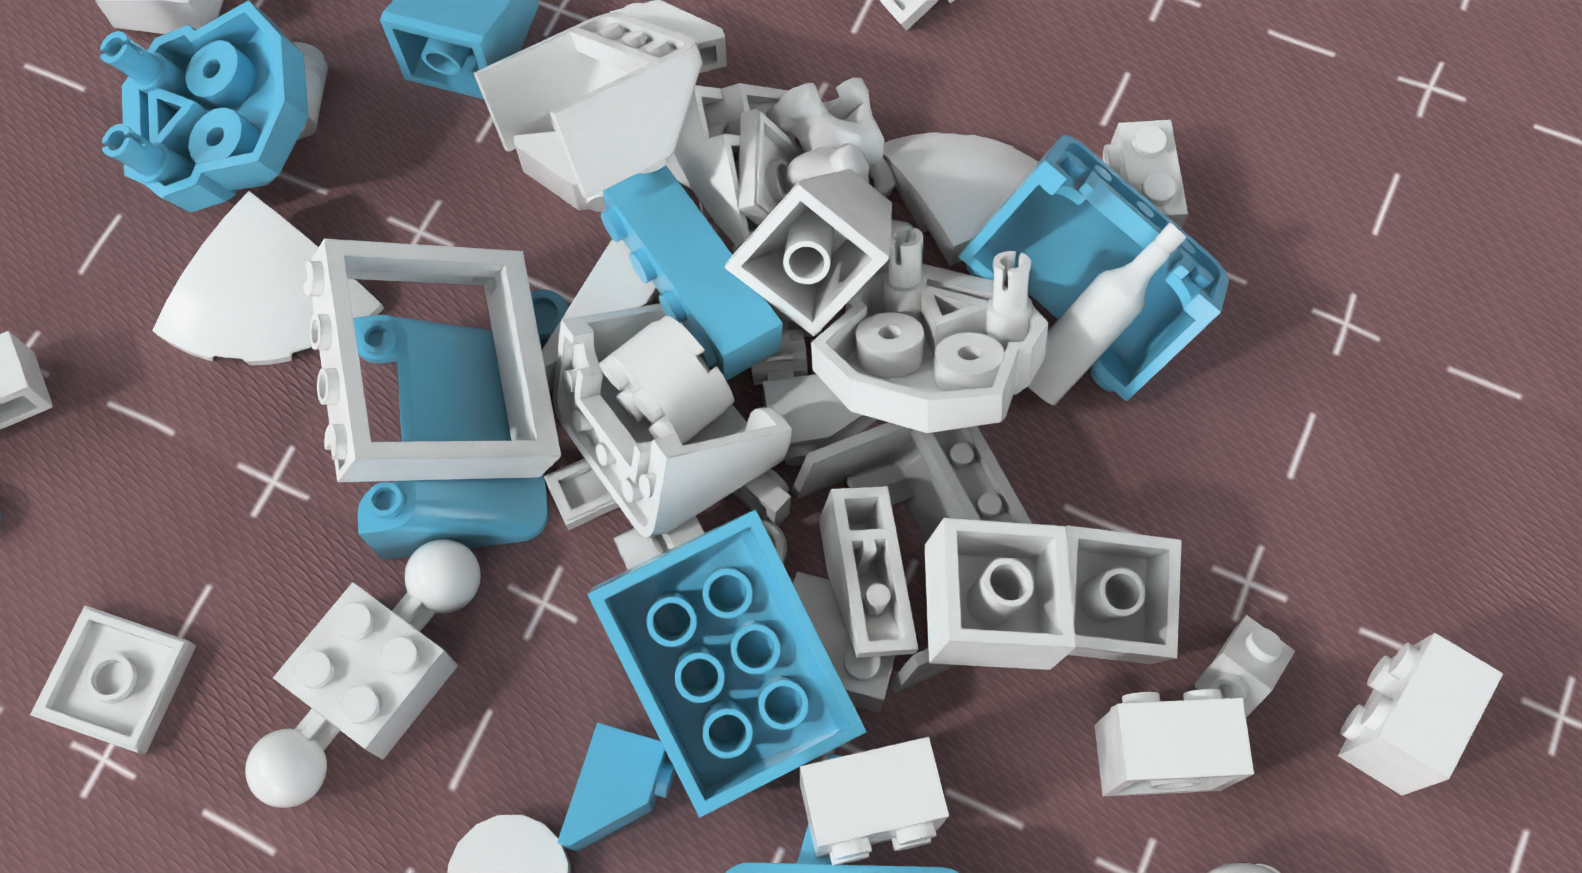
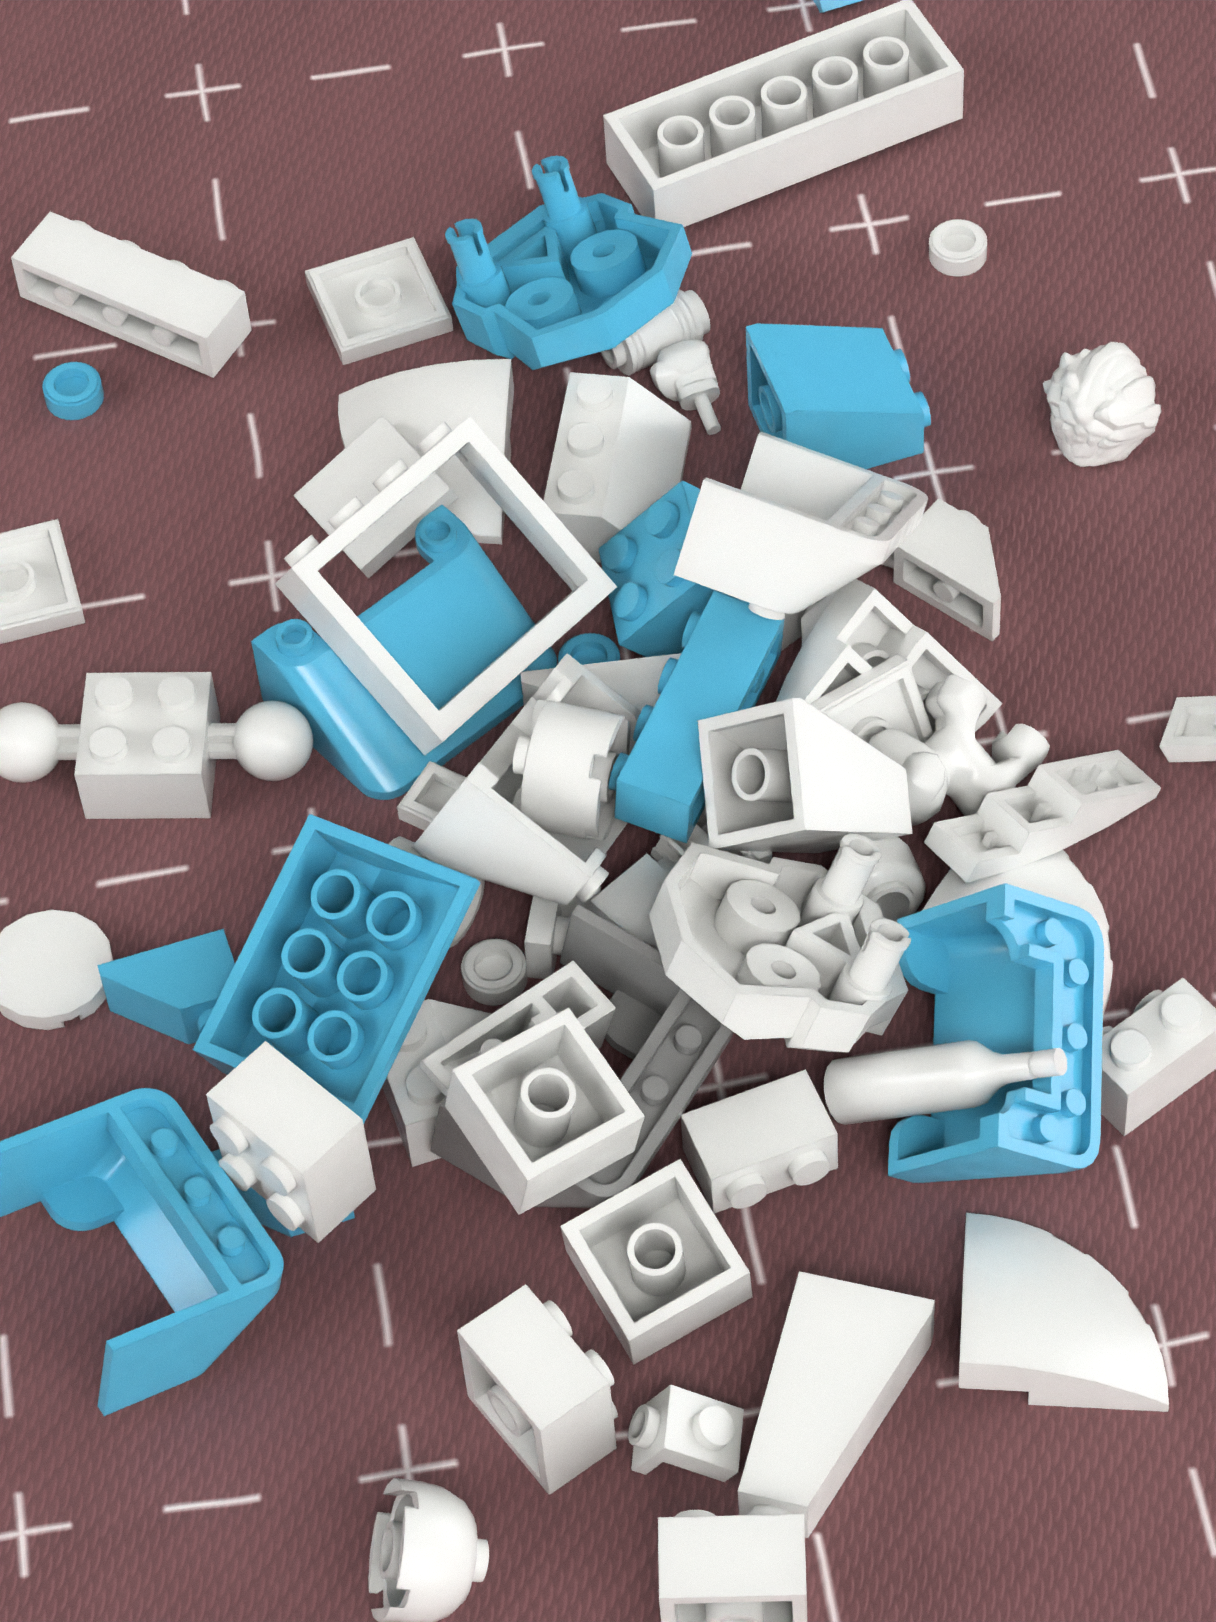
camera: 60 degrees right, 15 degrees down
none -> white tile [293,415,458,579]
none -> white tile [305,237,453,365]
none -> white slope [543,372,692,563]
none -> medium azure brick [598,480,749,657]
none -> white piece [650,340,721,435]
none -> white brick [681,1069,838,1214]
none -> white slope [738,1271,935,1538]
none -> white slope [924,750,1161,883]
none -> white brick [959,1213,1169,1412]

